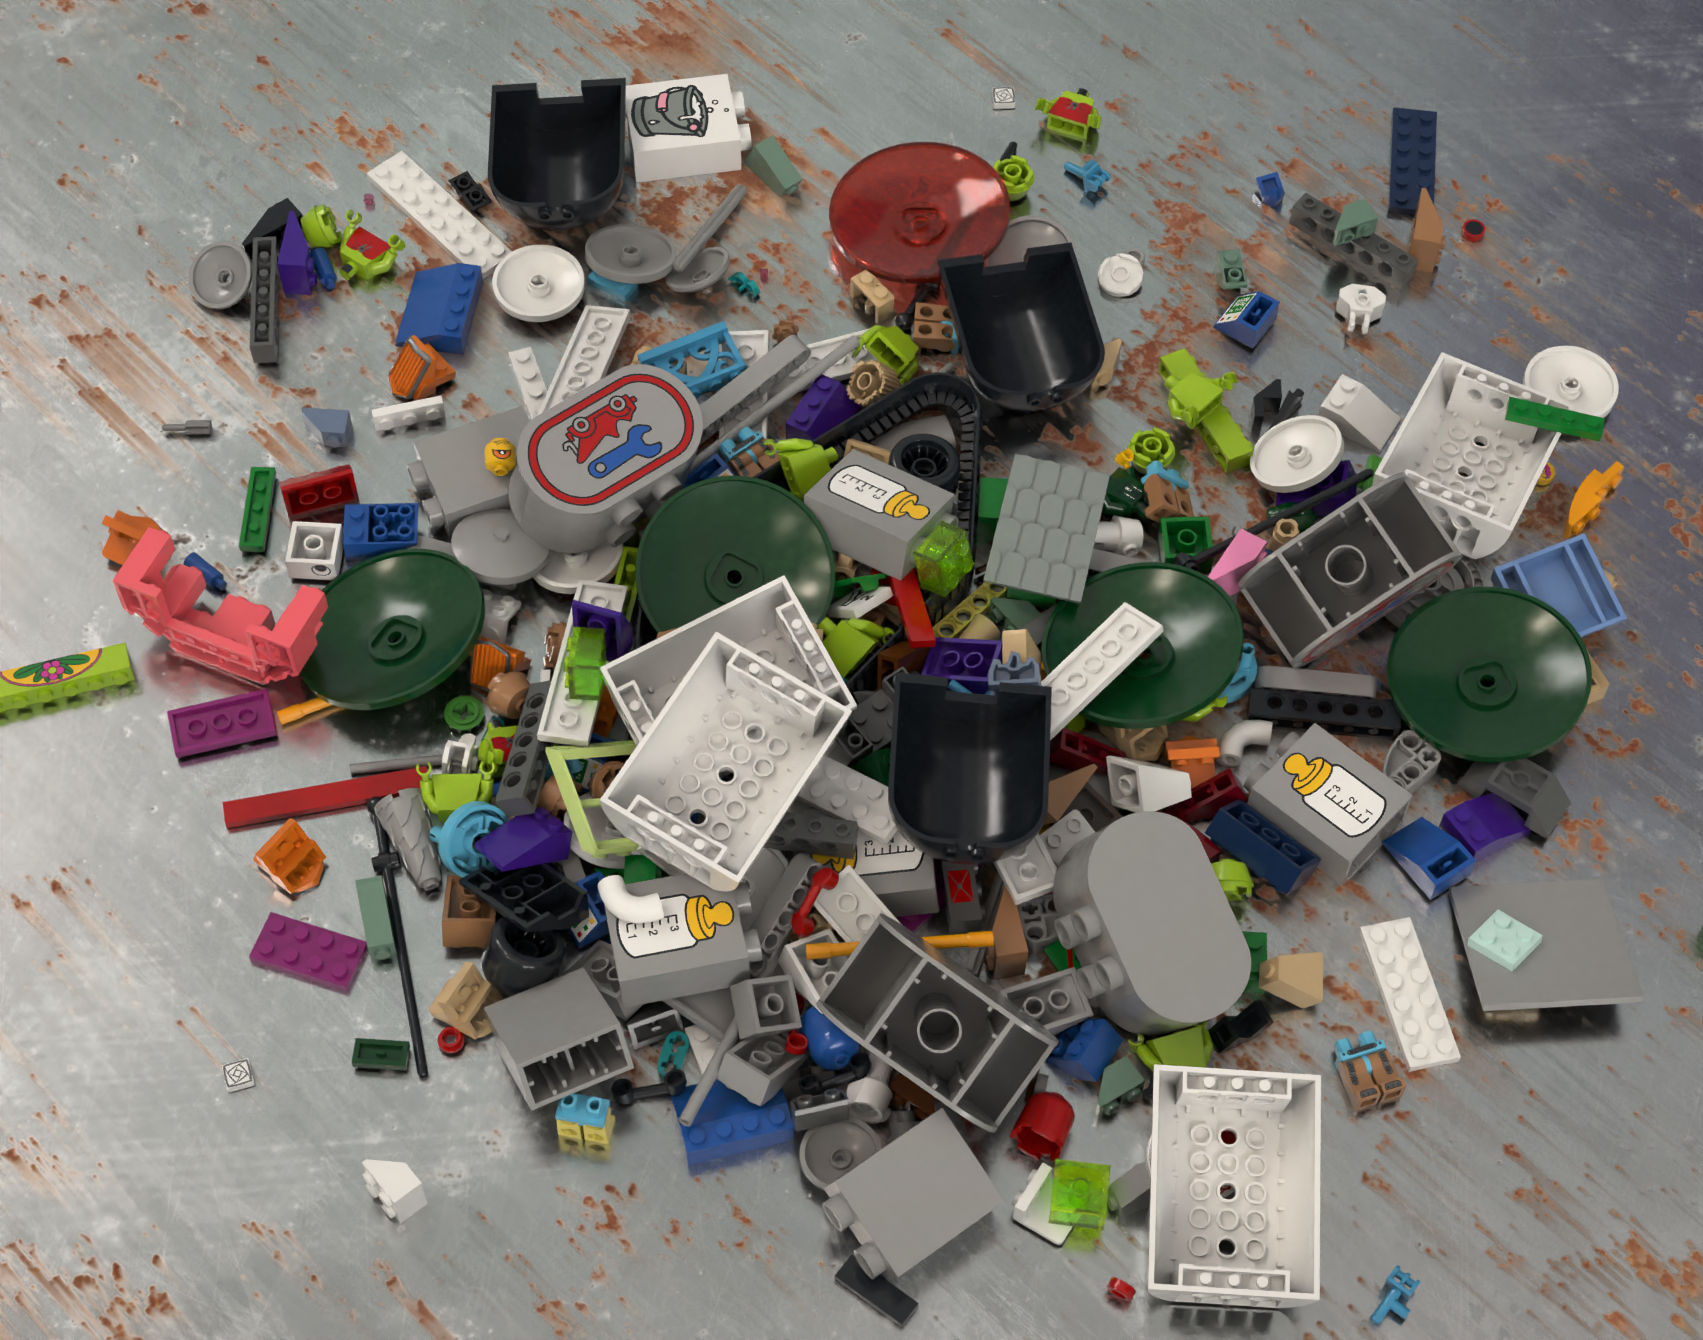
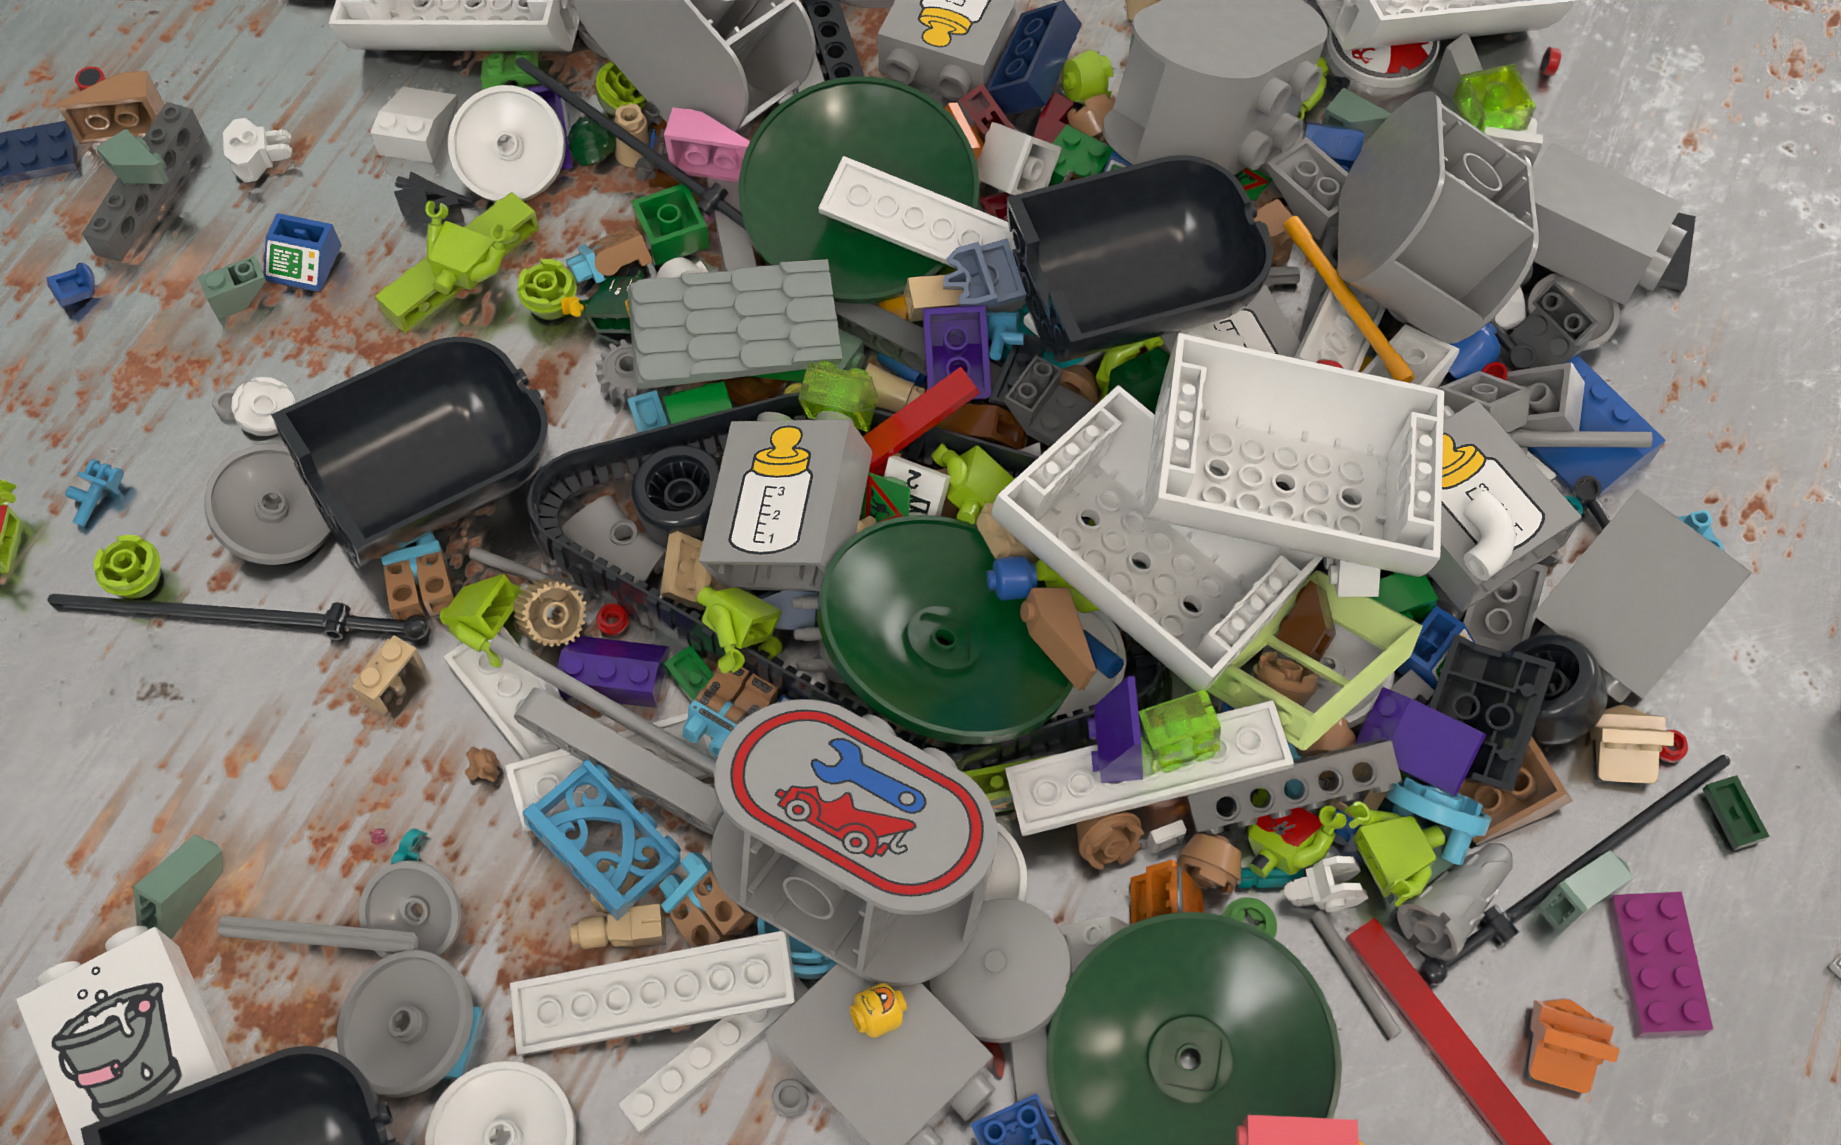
camera: 110 degrees left, 5 degrees up
clear red dish [829,142,1010,284] -> none

